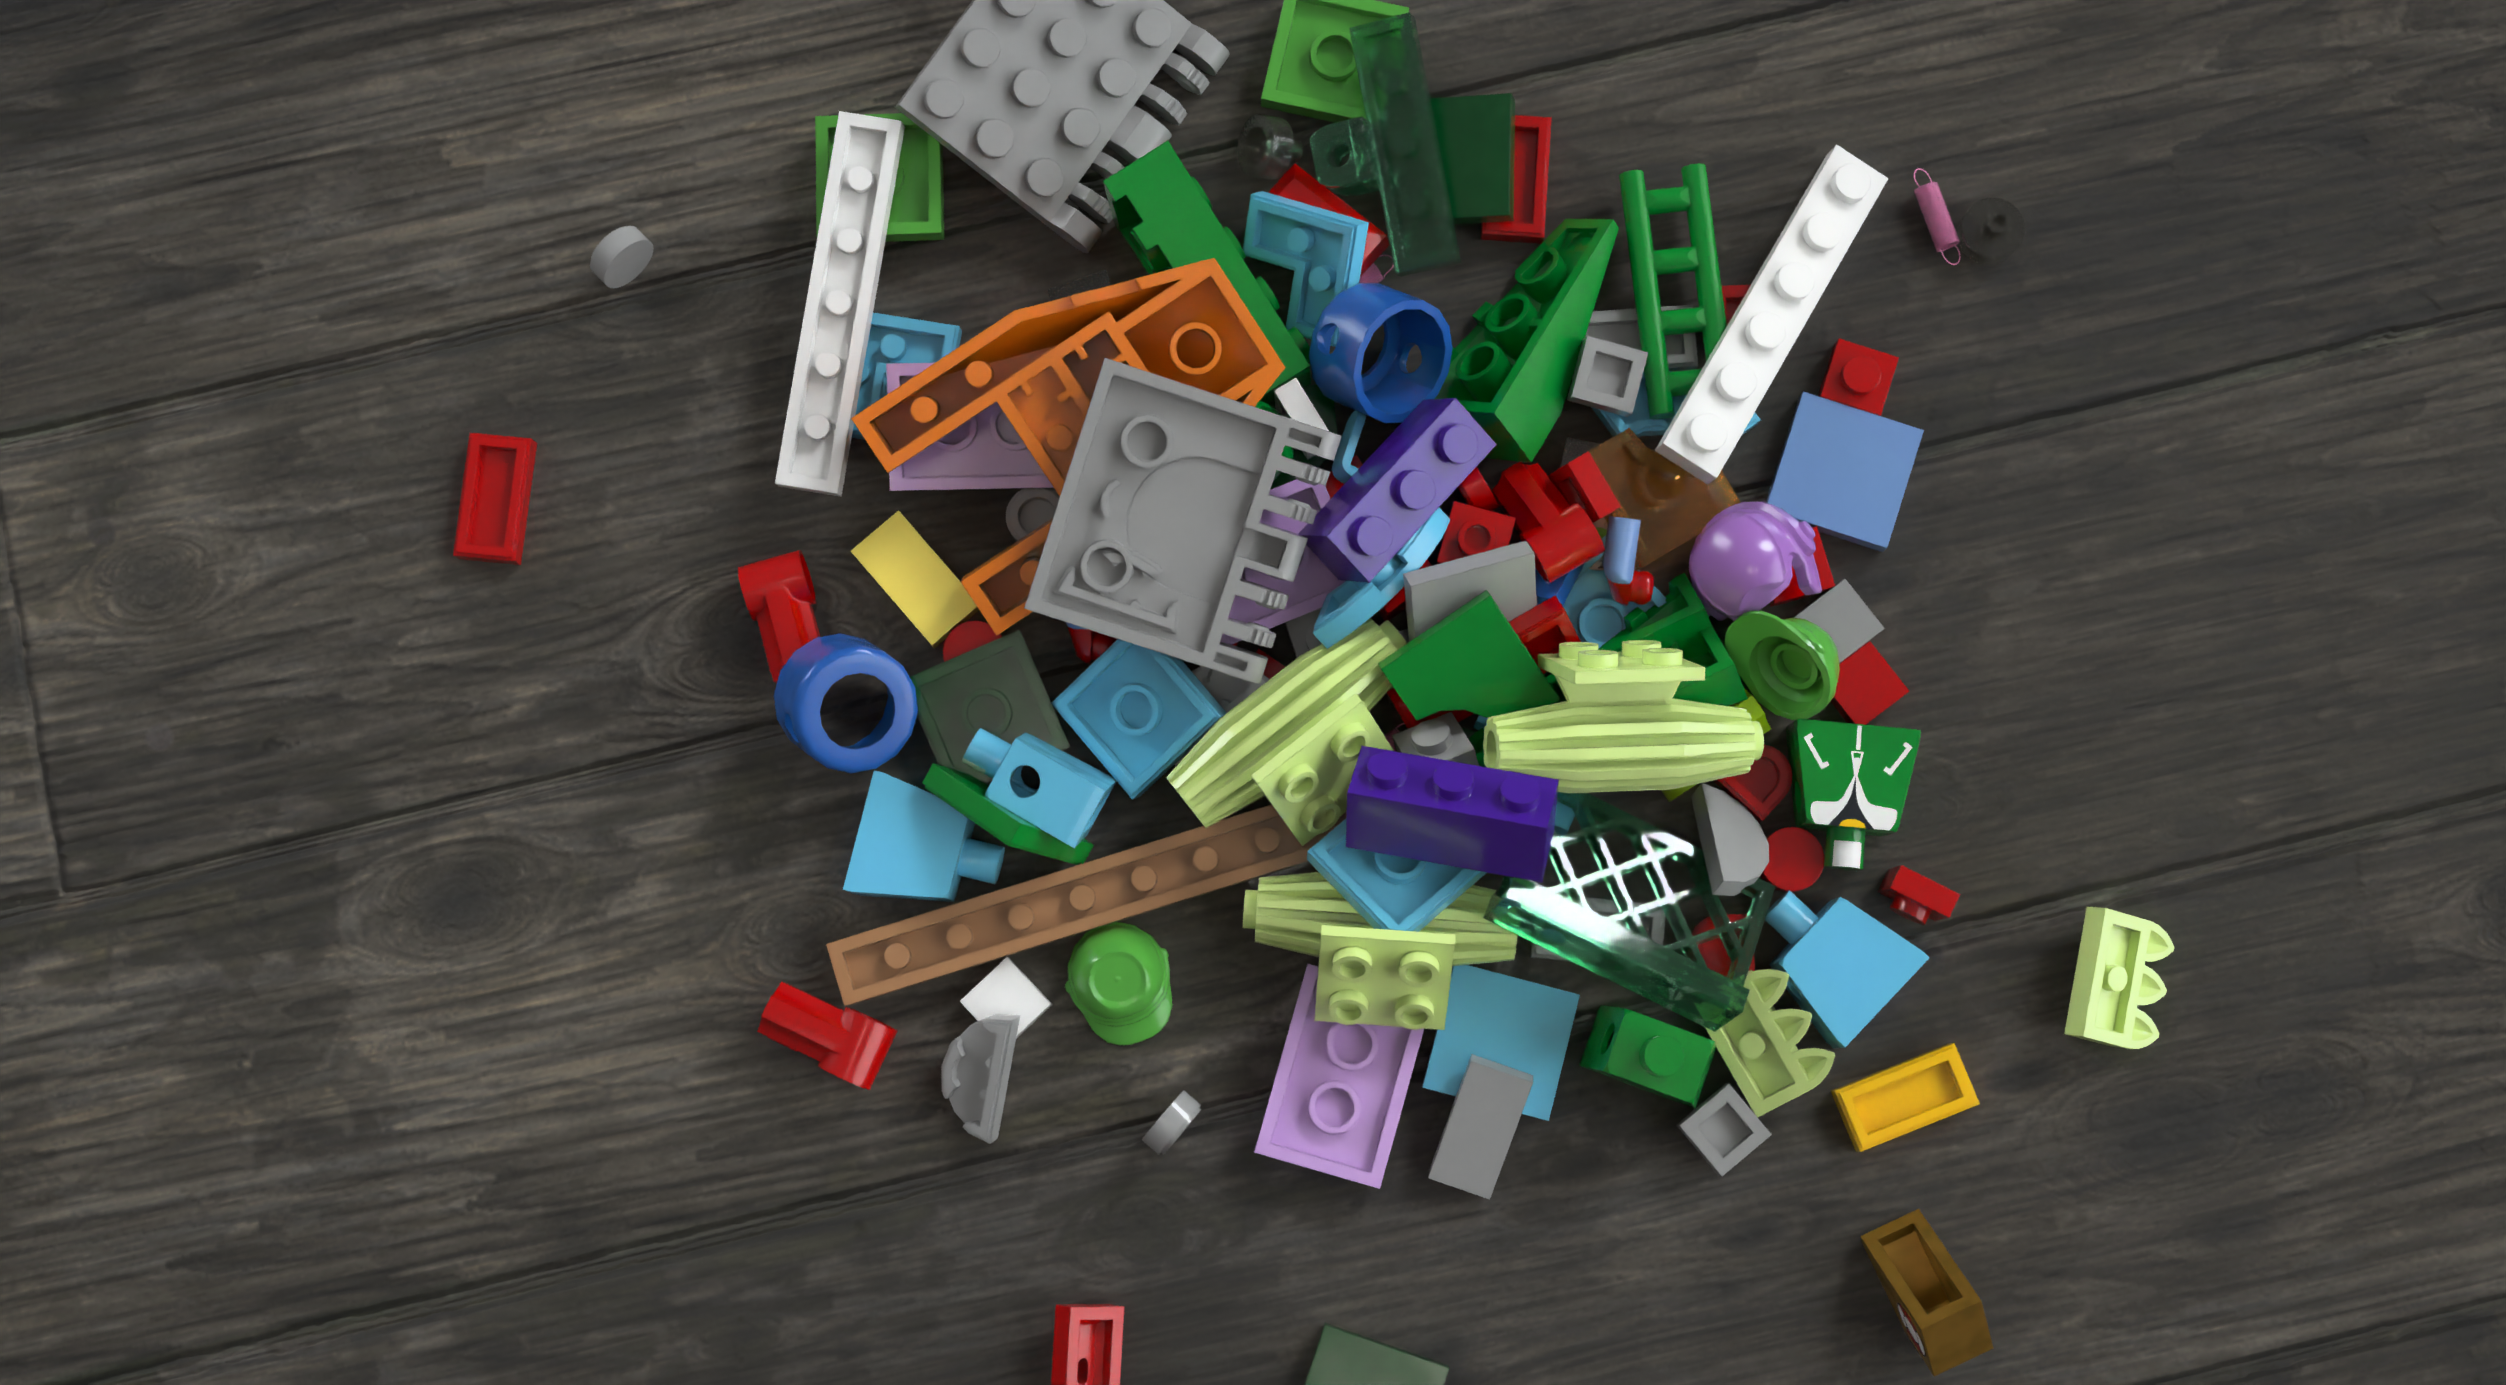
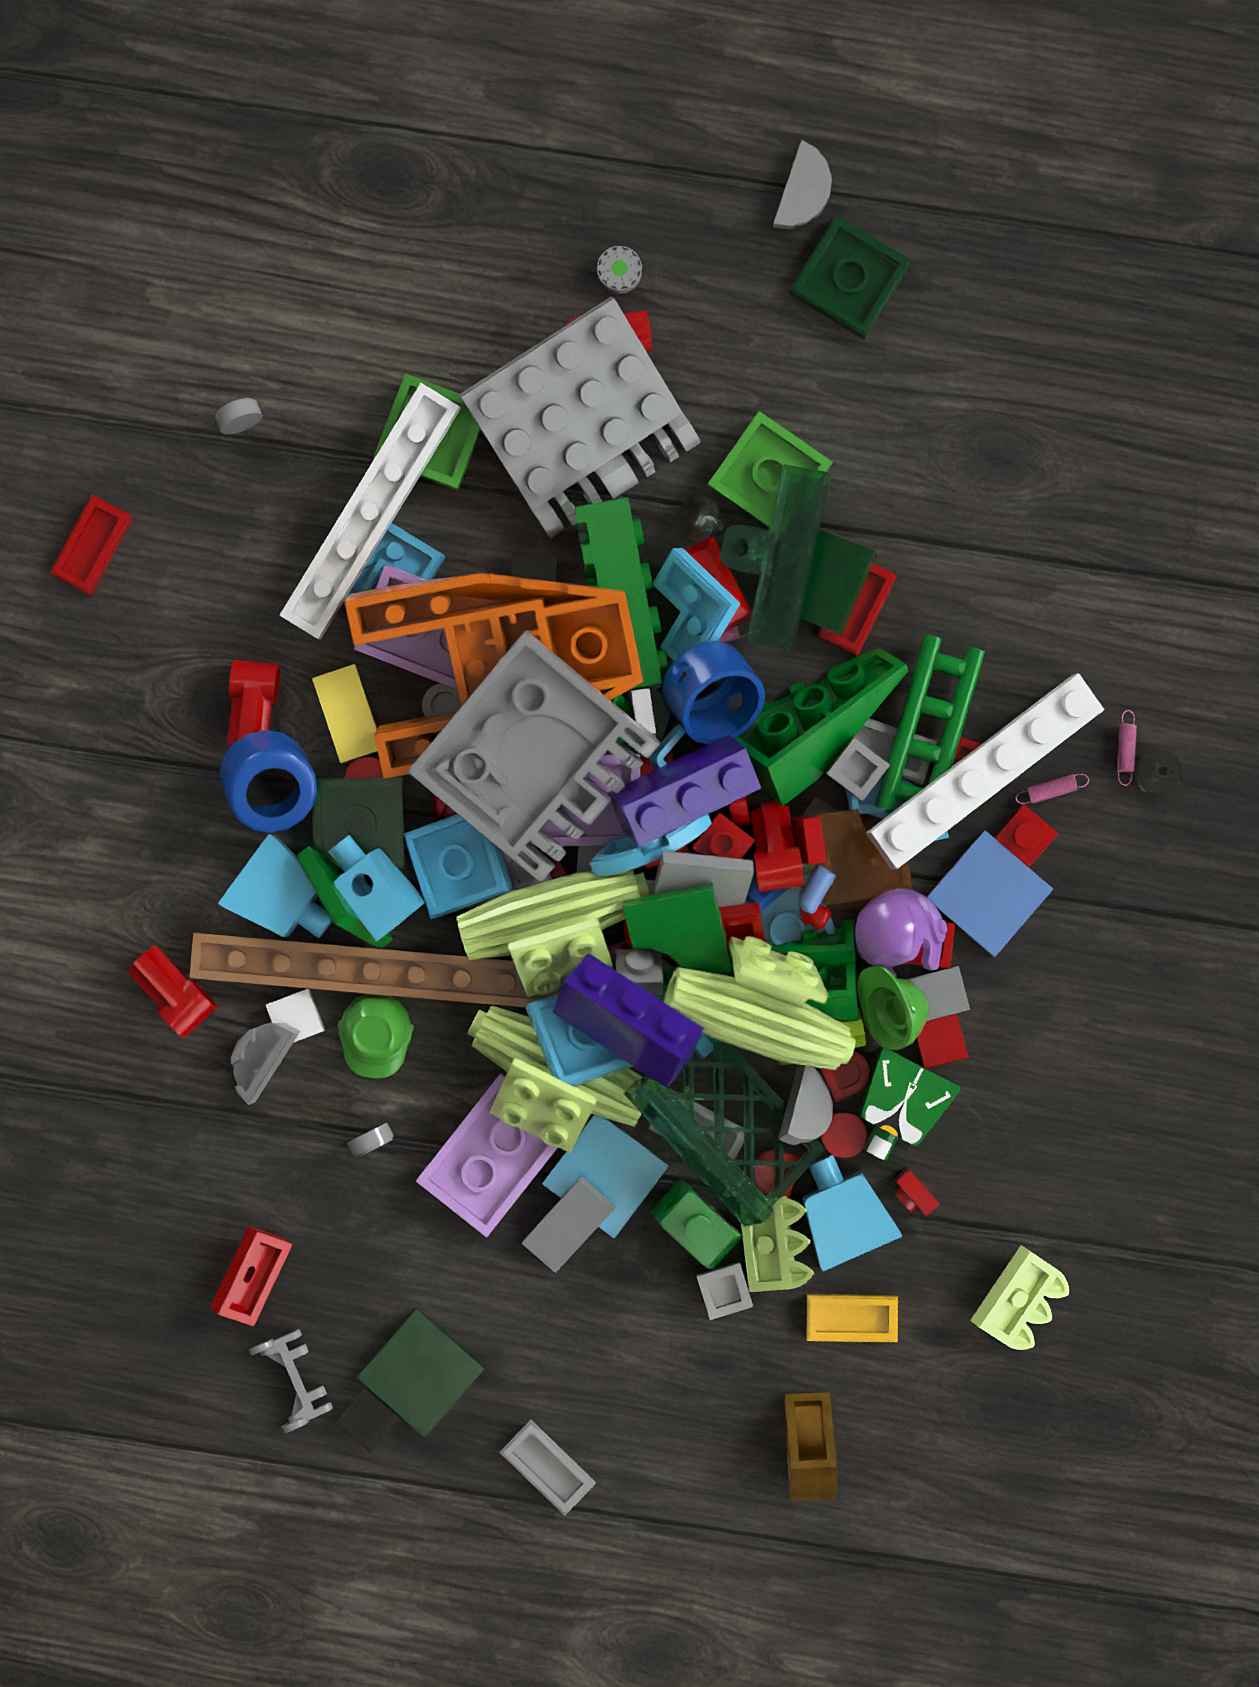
camera: 20 degrees right, 5 degrees up
none -> bright pink piece [1016,774,1089,804]

